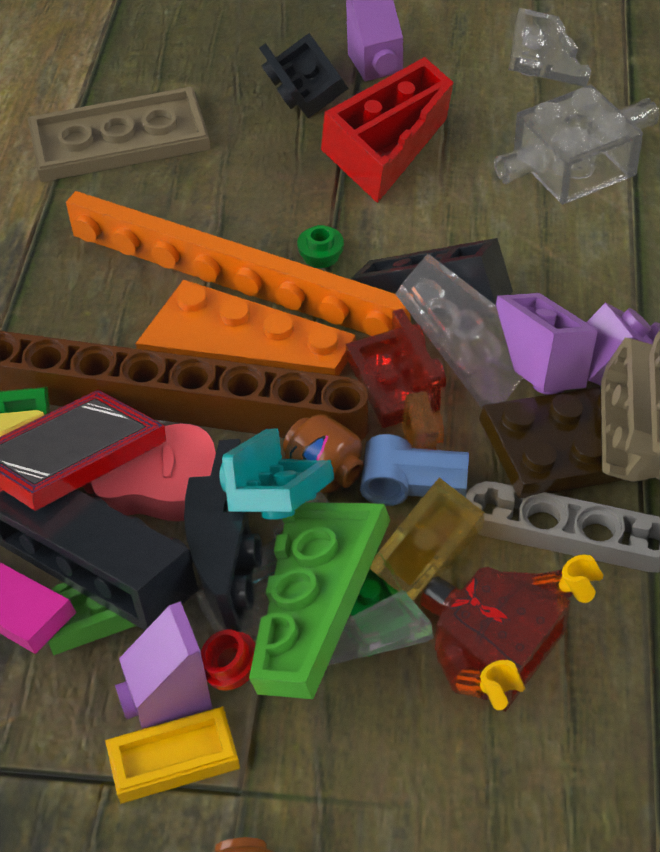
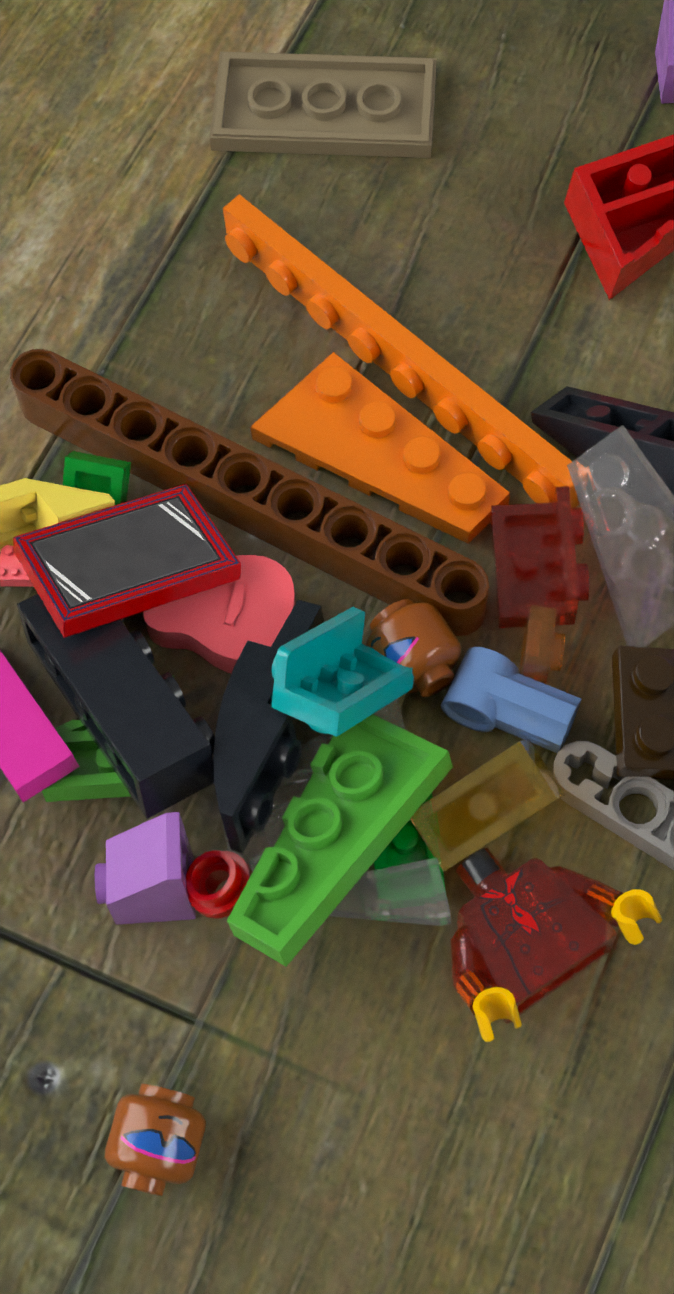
camera: 20 degrees right, 15 degrees up
yellow tile [105,706,240,804] -> none
black bracket [259,33,349,118] -> none
green plate [297,225,344,268] -> none

